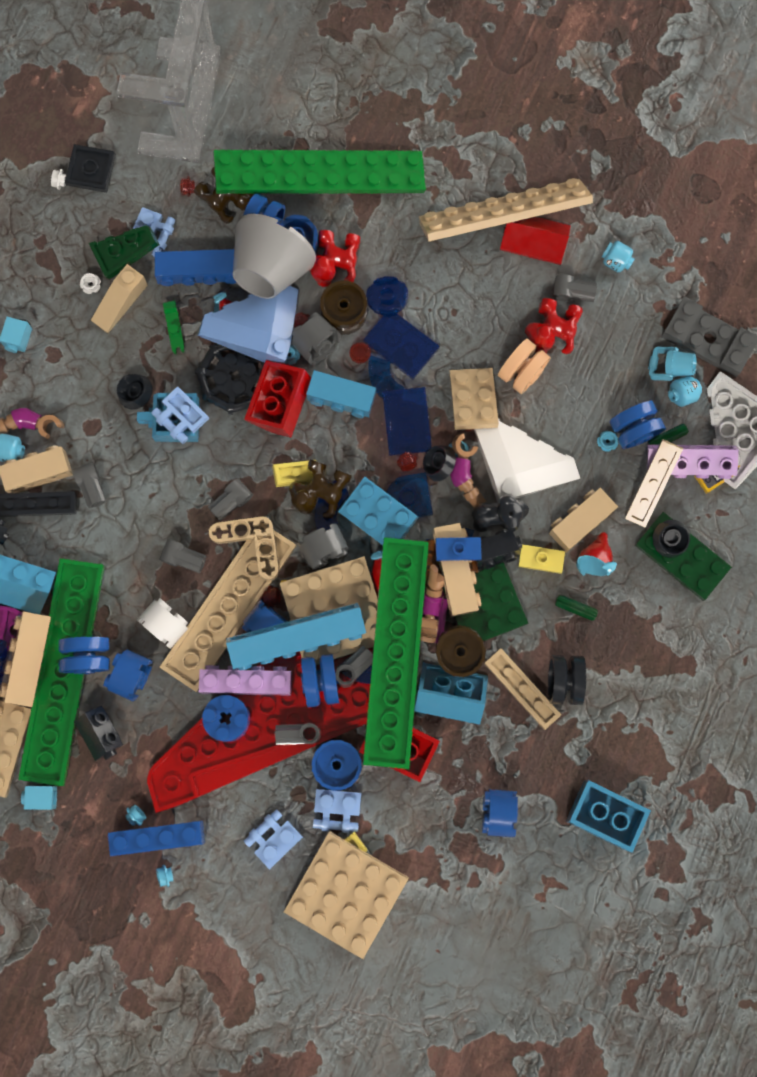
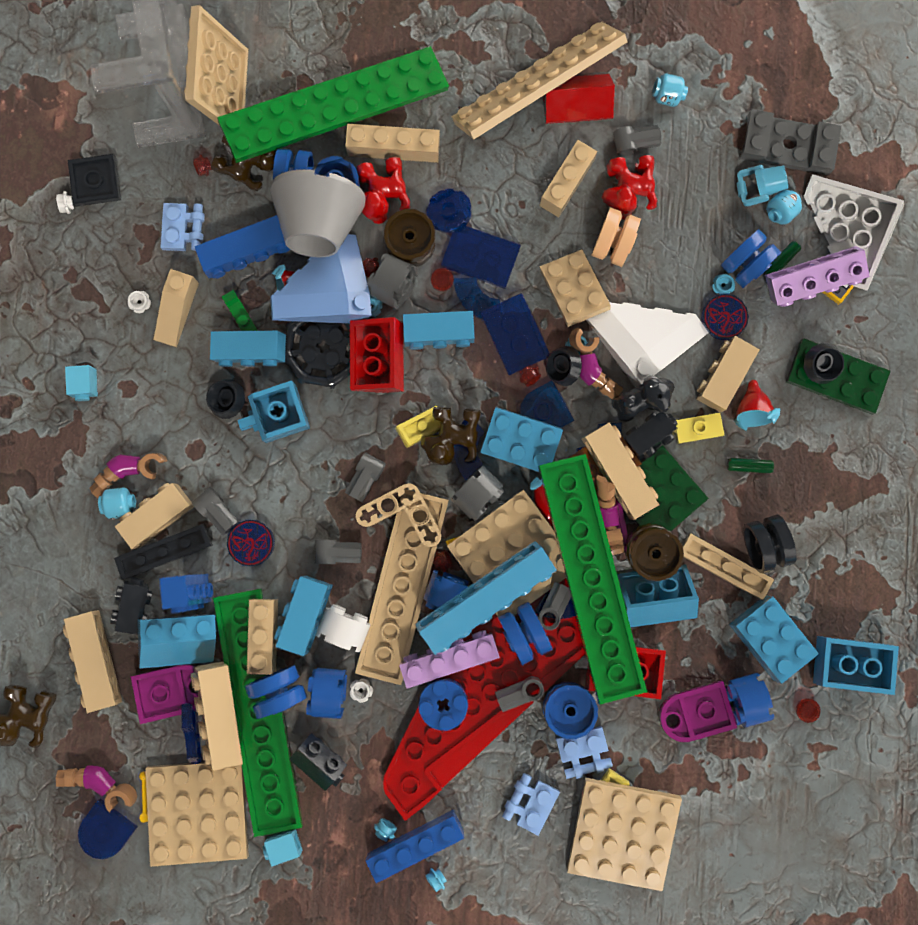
camera: 20 degrees left, 5 degrees up
dark green wing [88,225,160,280] -> none
light blue plate [151,386,209,444] -> none
blue plate [435,537,481,561] -> none
plate [625,439,683,527] -> none
none -> blue brick [160,574,213,613]
none -> tan plate [184,5,248,125]
none -> dark azure brick [210,331,286,367]
none -> tile [227,520,275,566]
none -> tan brick [247,599,278,674]
none -> dark azure brick [274,576,333,656]
none -> tan brick [345,124,440,162]
none -> white plate [350,679,373,703]
none -> tan brick [540,140,598,218]
none -> magenta plate [659,681,737,742]
none -> tile [701,294,749,341]
none -> dark azure brick [729,596,819,684]
none -> clear red plate [796,698,821,723]

